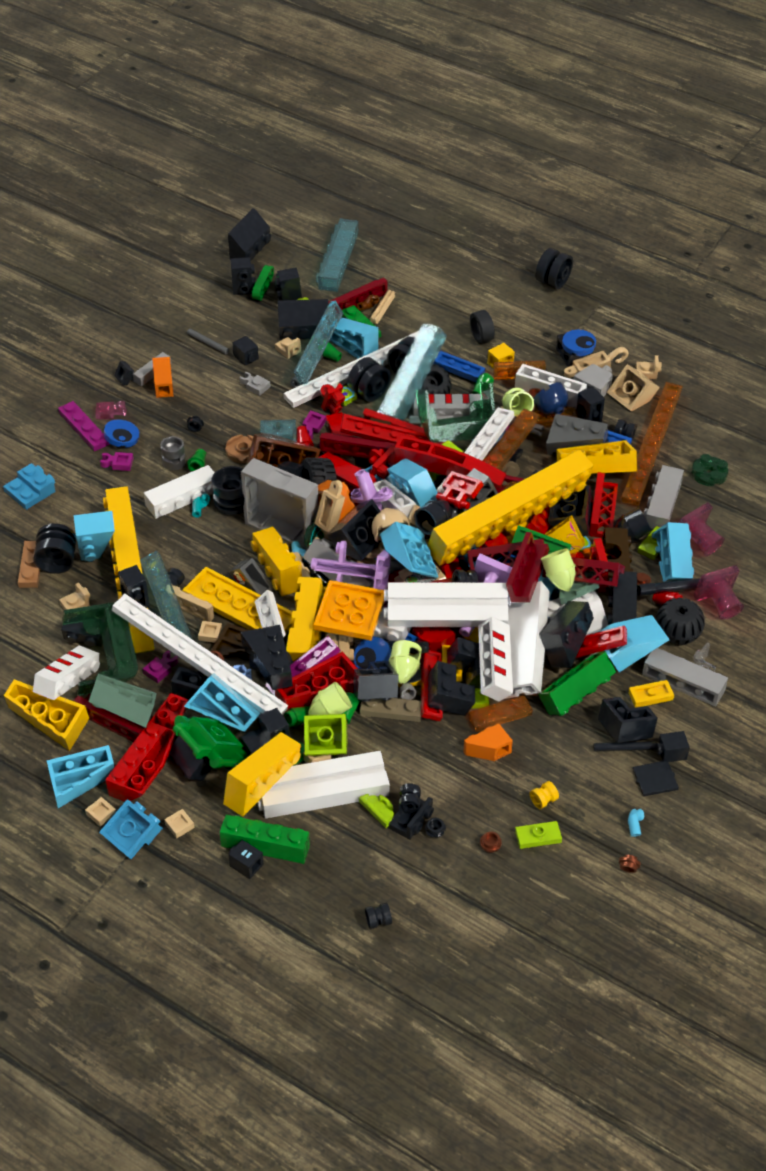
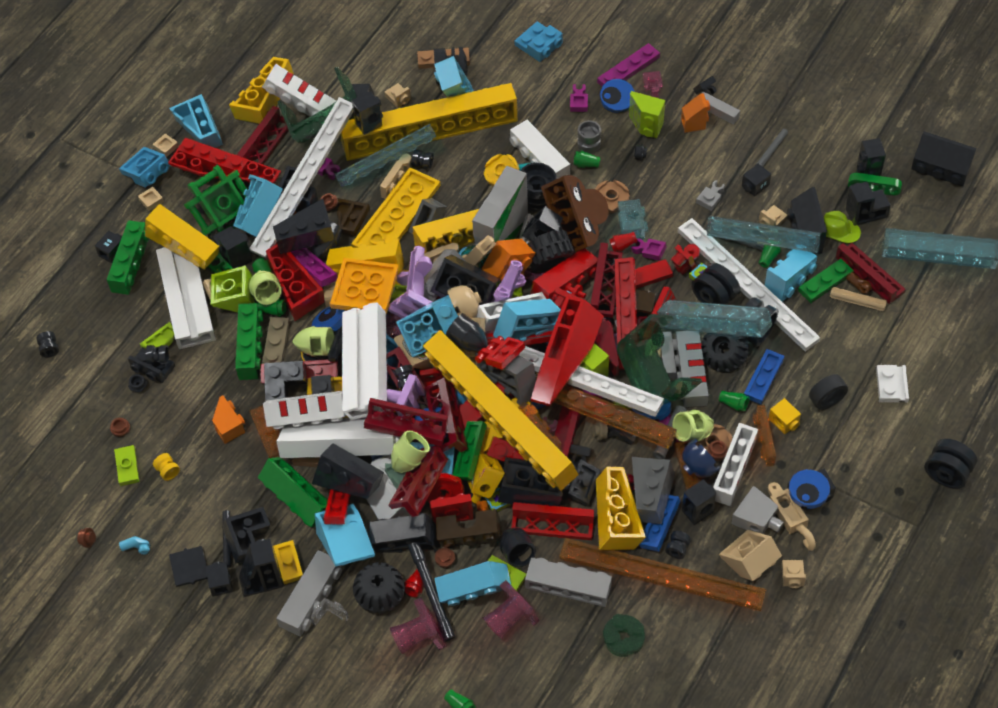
camera: 90 degrees right, 10 degrees up
sand green wedge [89,674,157,728] -> none
tan plate [198,621,222,643] -> none
white plate [255,590,286,637] -> none
black brick [353,661,399,701] -> none
light grey hinge [399,683,416,700] -> none
none -> green brick [236,303,263,380]
none -> black wedge [239,539,284,598]
none -> yellow tile [484,154,519,187]
none -> lime slope [629,91,665,138]
none -> white plate [876,365,909,403]

